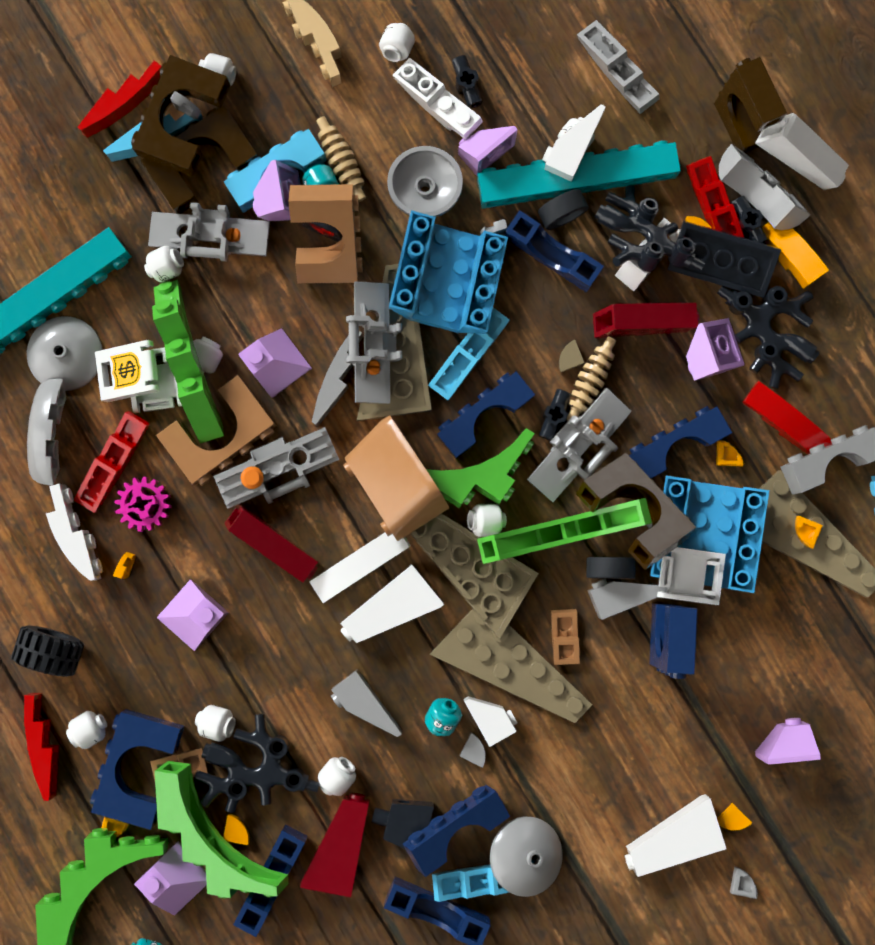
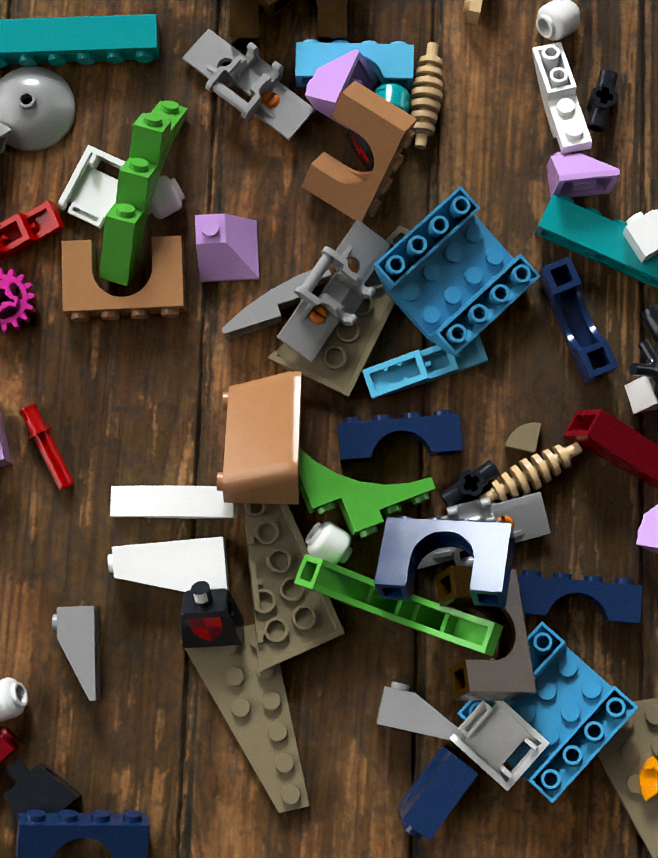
camera: 40 degrees right, 5 degrees down
white container [95,340,159,402] -> none
white head [144,246,184,283] -> none
light grey piece [213,427,339,509] -> none
dark red slope [224,504,318,583] -> none
light grey dish [387,146,463,217] -> none
teal head [425,698,462,736] -> none
light grey tile [460,732,485,768] -> none
white slope [464,696,517,747] -> none
light grey tile [480,219,507,235] -> none
black tyre [538,189,589,230] -> none
medium nougat slope [551,609,580,665] -> none
black tyre [587,557,635,579] -> none
light orange tile [716,440,743,467] -> none
none -> red axle [19,403,74,490]
none -> black torso [181,581,244,648]
none -> arch [374,516,515,607]

